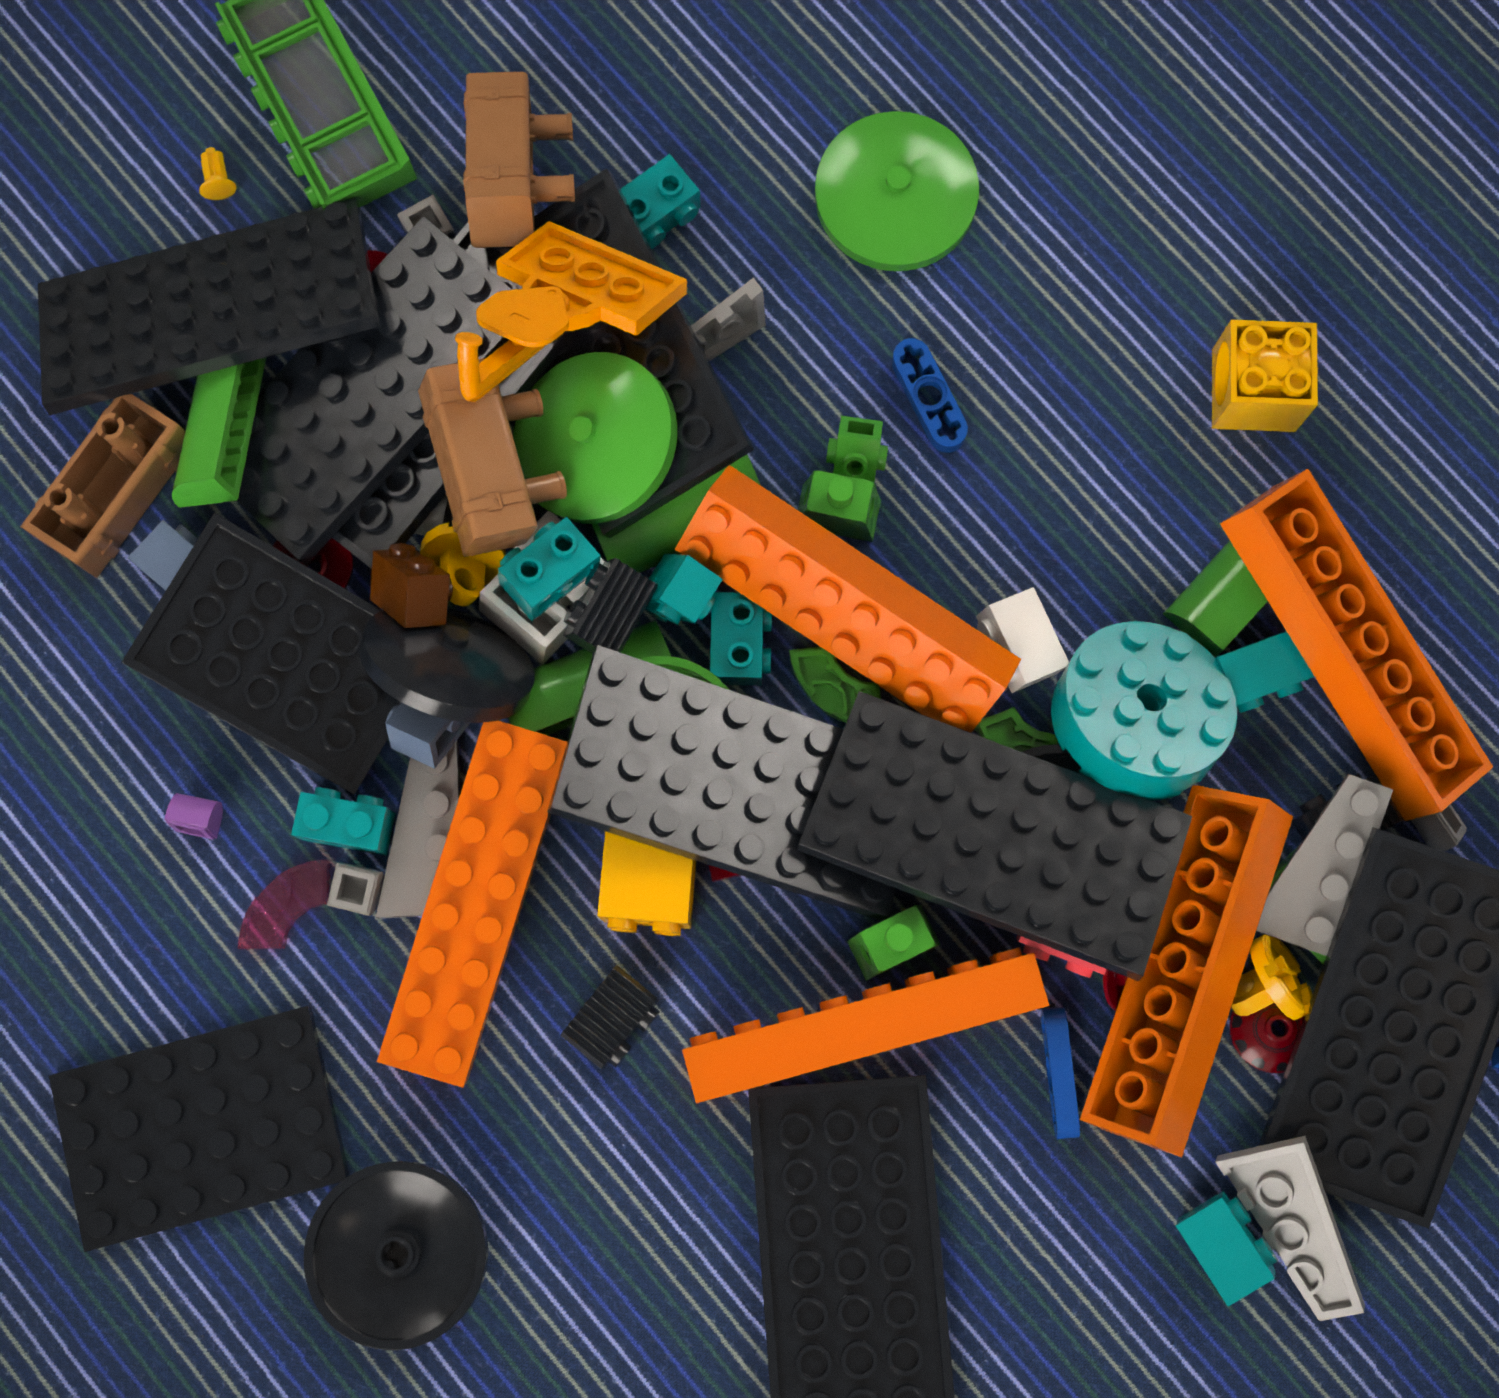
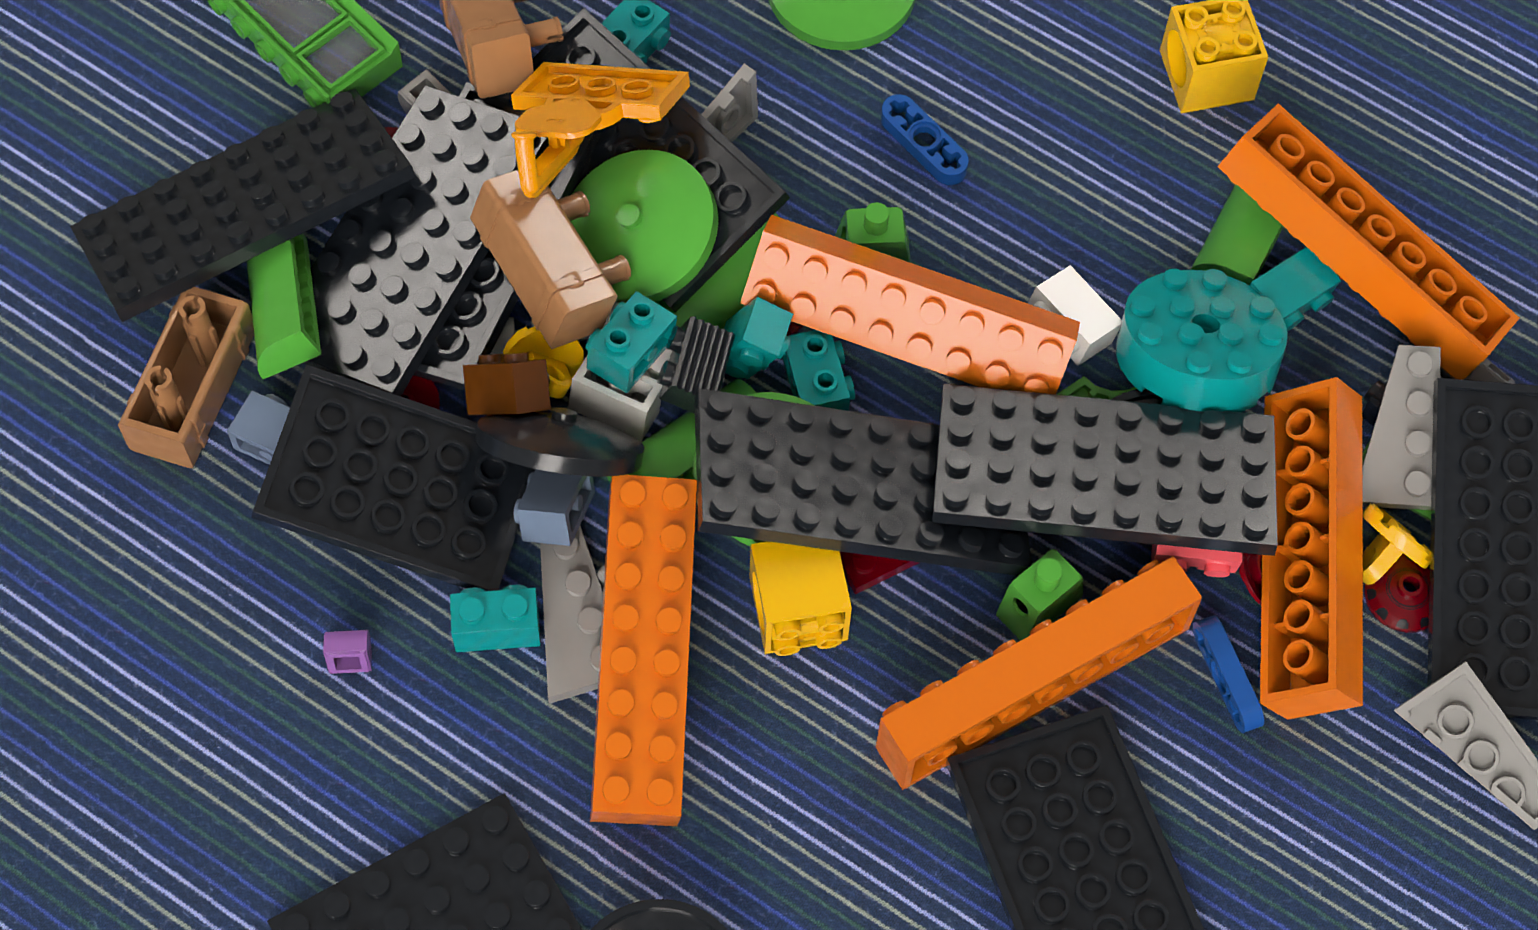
camera: 20 degrees left, 15 degrees down
yellow piece [199,147,237,200] -> none
clear pink tile [238,860,330,950] -> none
light grey brick [327,862,384,916] -> none
black brick [560,965,660,1069] -> none
bright green tile [789,647,881,723] -> none
bright green brick [826,416,888,482] -> none
teal brick [1176,1191,1278,1306] -> none

